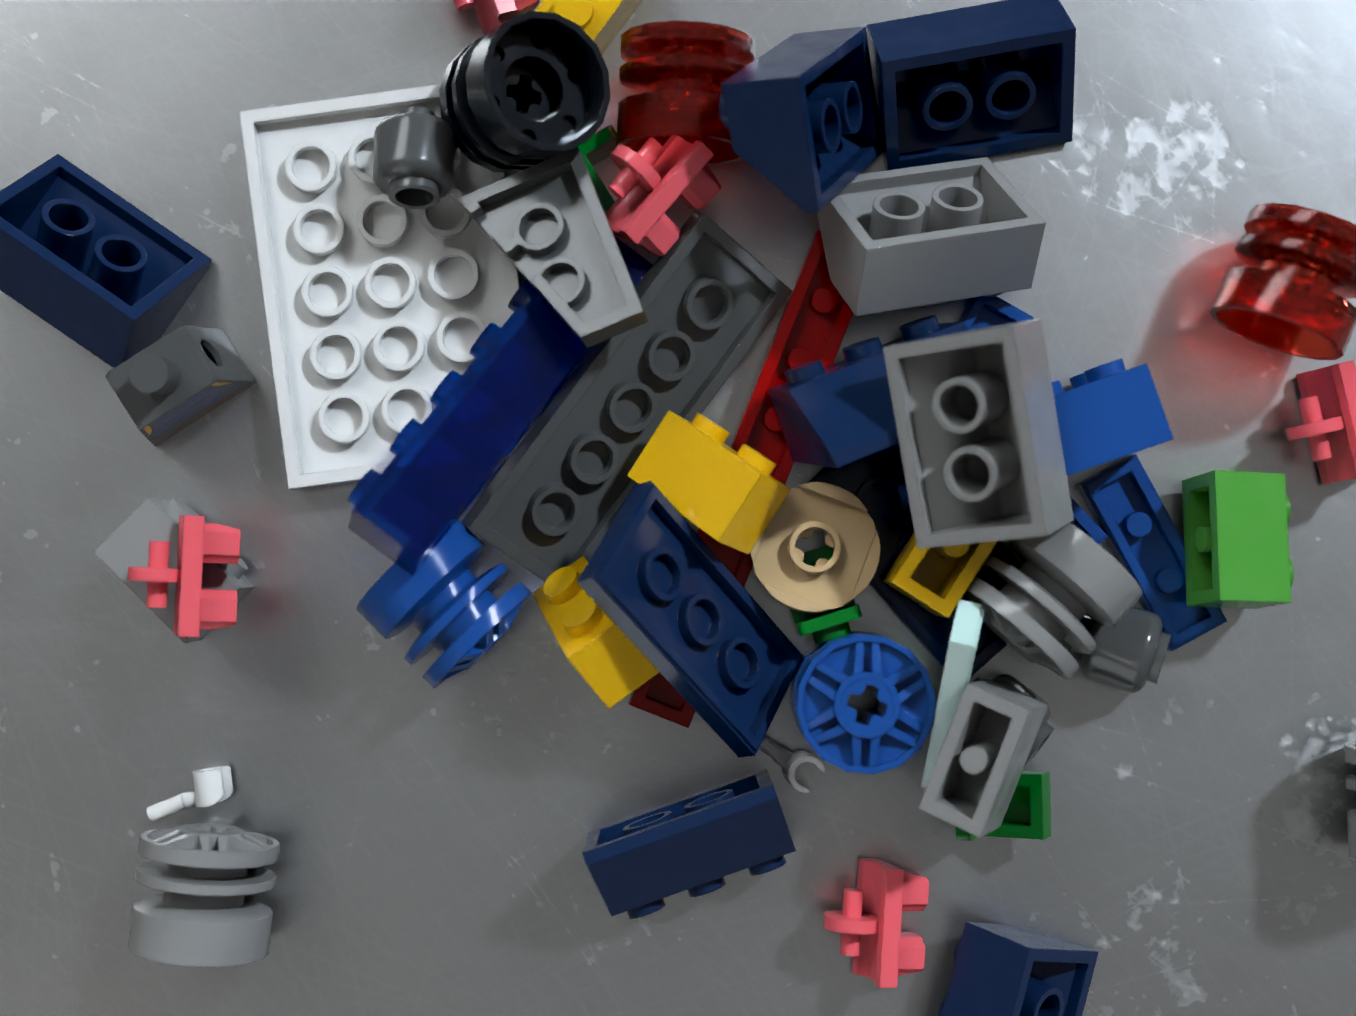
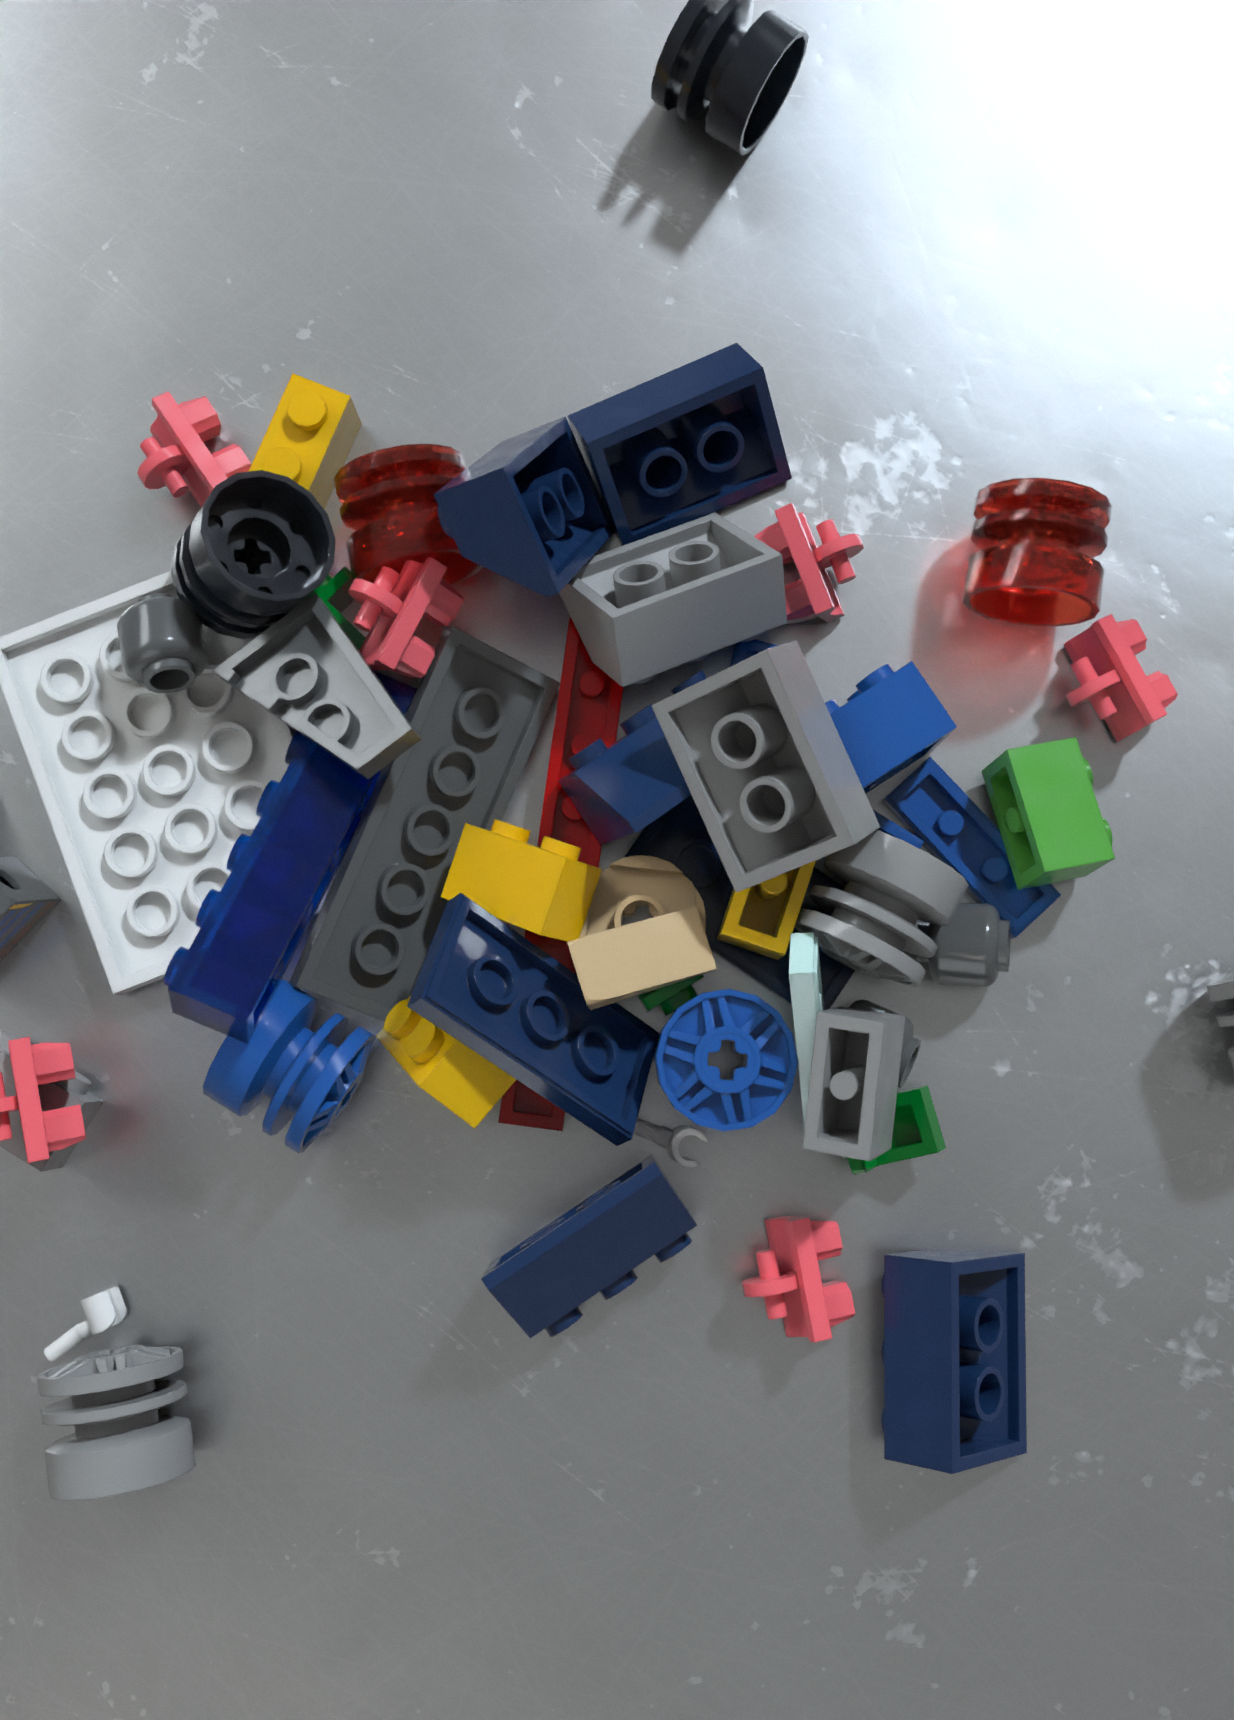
camera: 15 degrees left, 5 degrees down
none -> tan slope [567,906,717,1010]
none -> coral hips [754,503,864,625]

